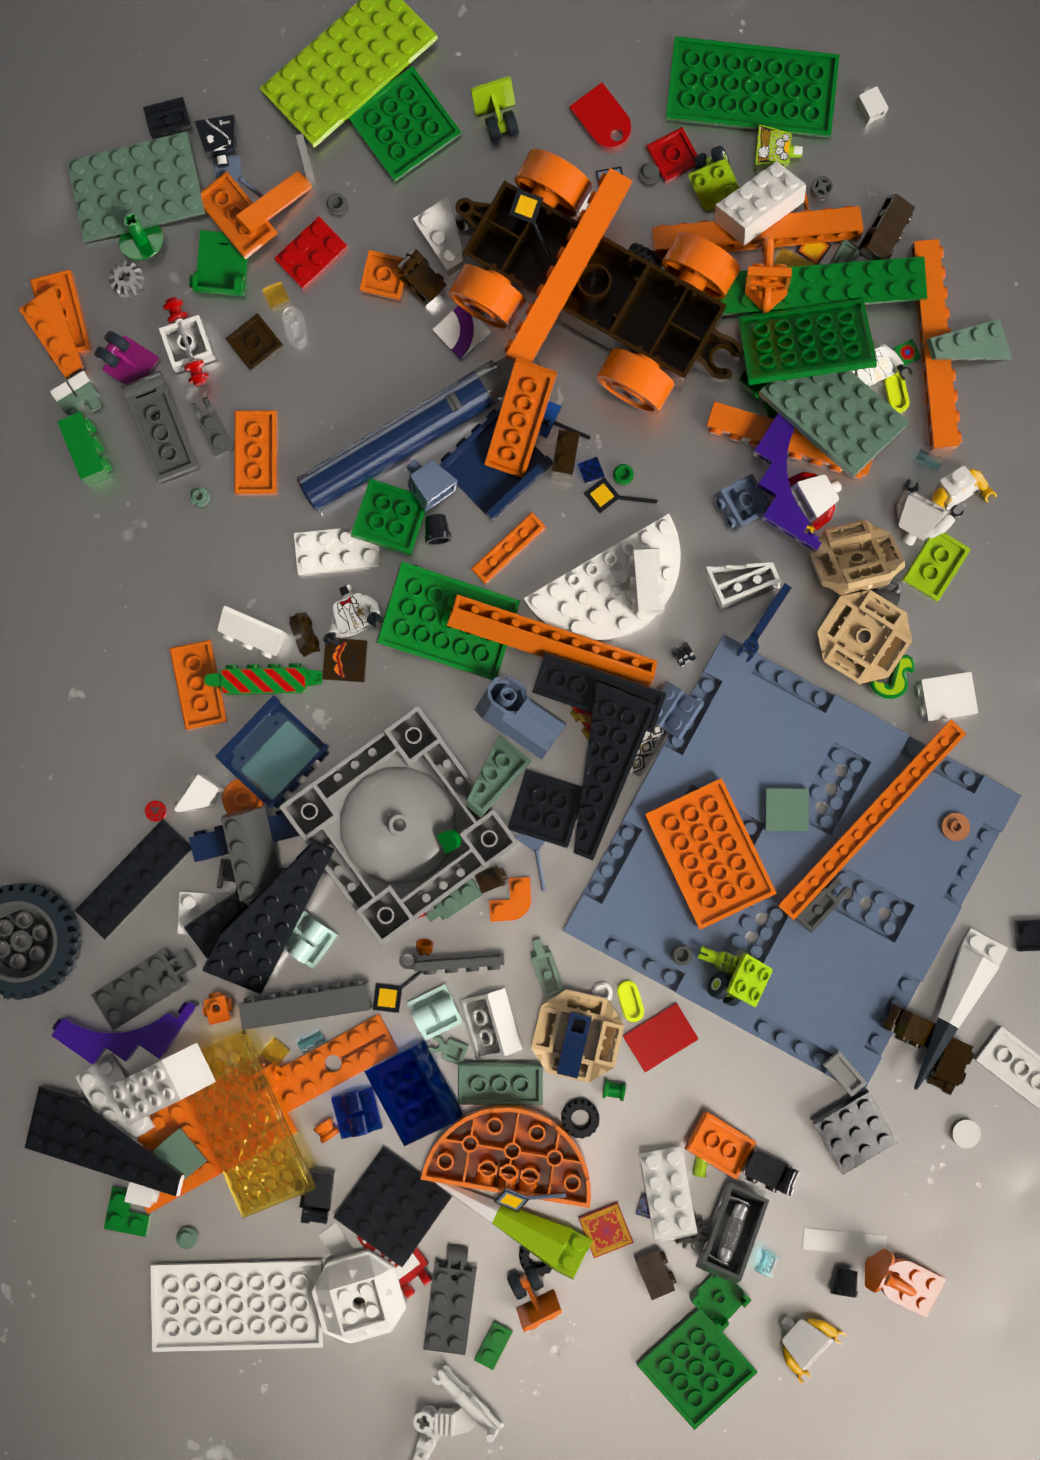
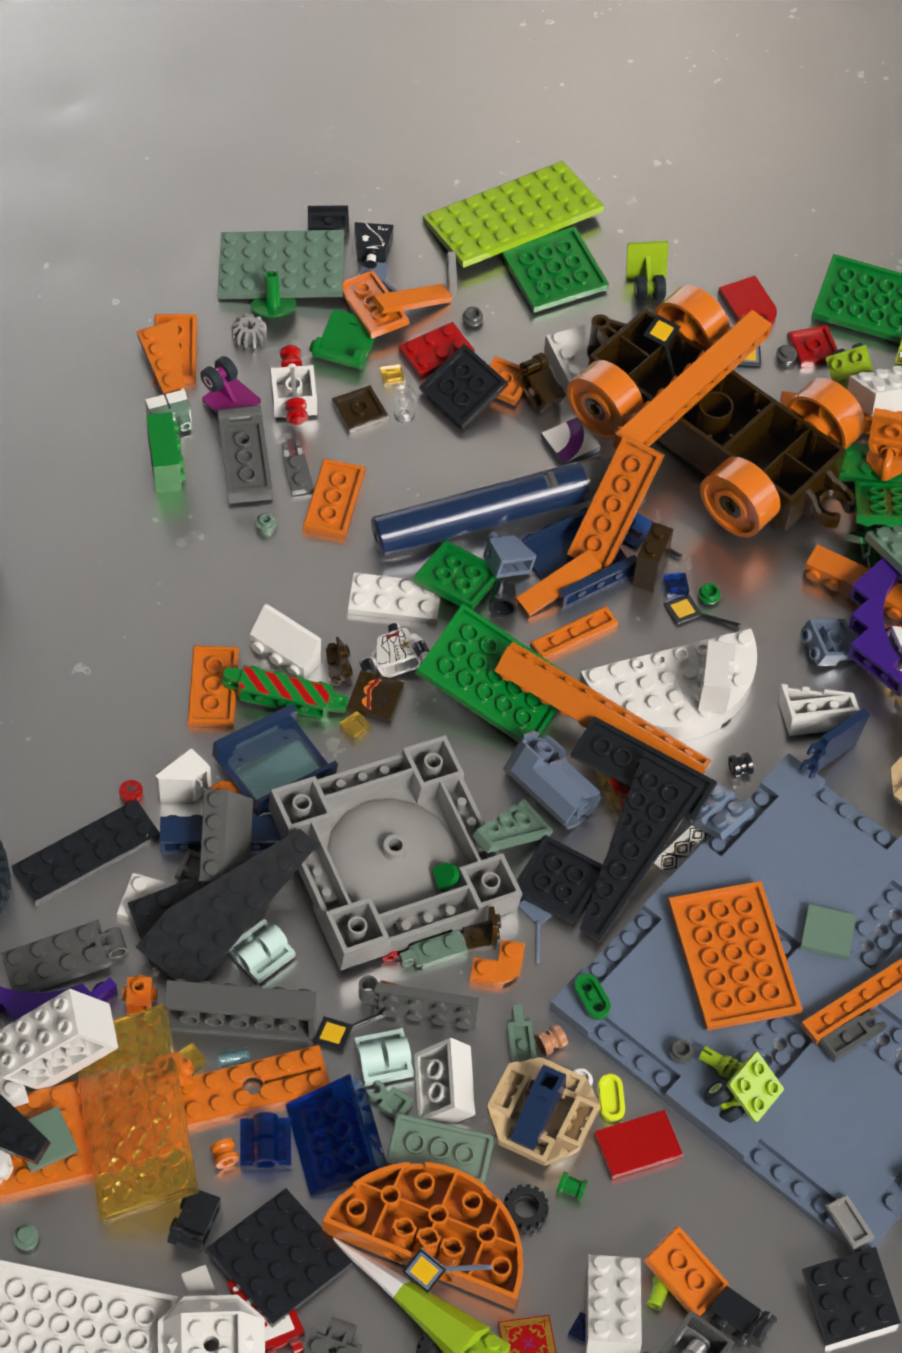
camera: 10 degrees right, 30 degrees down
none -> clear yellow tile [339,711,372,743]
none -> black plate [419,344,509,429]
none -> orange tile [516,549,602,617]
none -> nougat wheel [534,1024,568,1057]
none -> green plate [574,973,611,1020]

